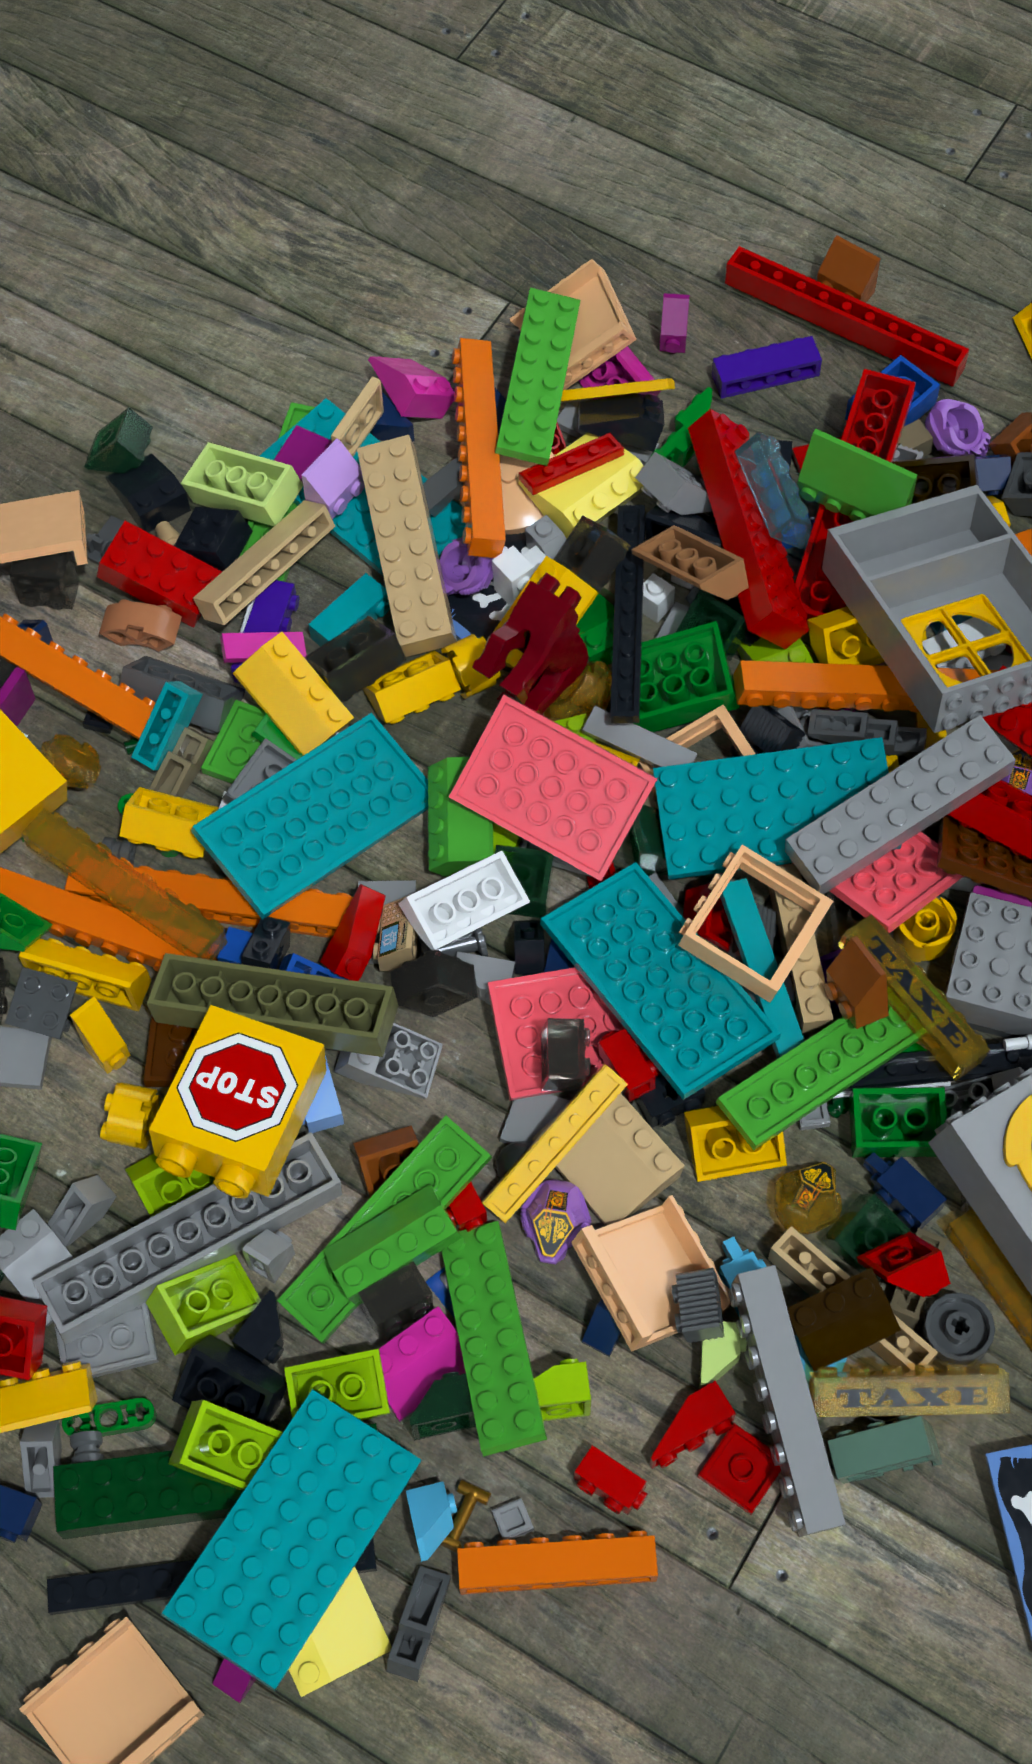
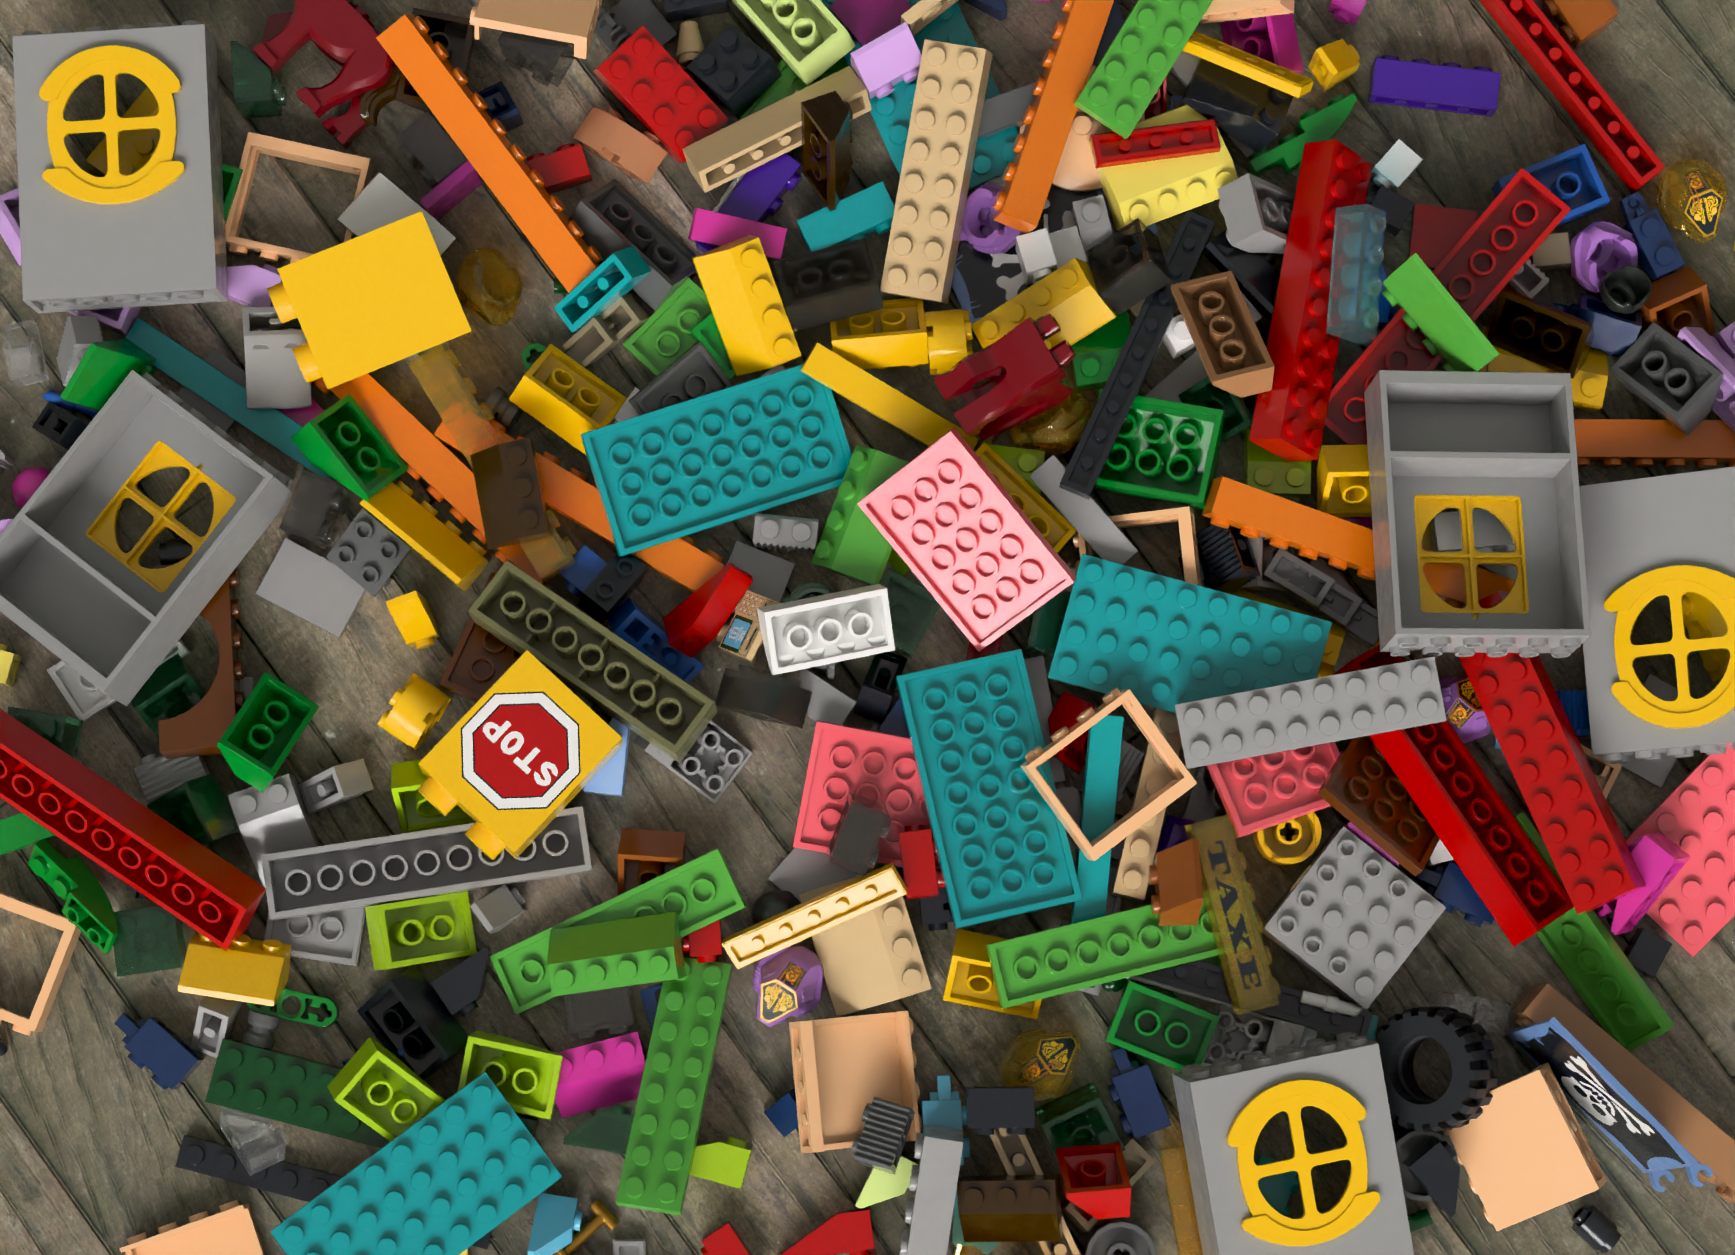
camera: 20 degrees right, 20 degrees up
none -> clear slope [220,1107,288,1176]
none -> dark brown slope [470,438,551,550]
none -> red brick [525,143,593,195]
none -> light grey brick [752,513,819,555]
none -> yellow tile [800,343,979,450]
none -> dark brown slope [801,91,853,211]
none -> black brick [966,1086,1035,1135]
none -> yellow slope [1308,38,1360,92]
none -> white brick [1371,139,1423,192]
none -> pearl dark grey hair [1599,264,1653,314]
none -> dark blue hinge [1619,192,1685,282]
none -> clear yellow helmet [1657,158,1728,244]

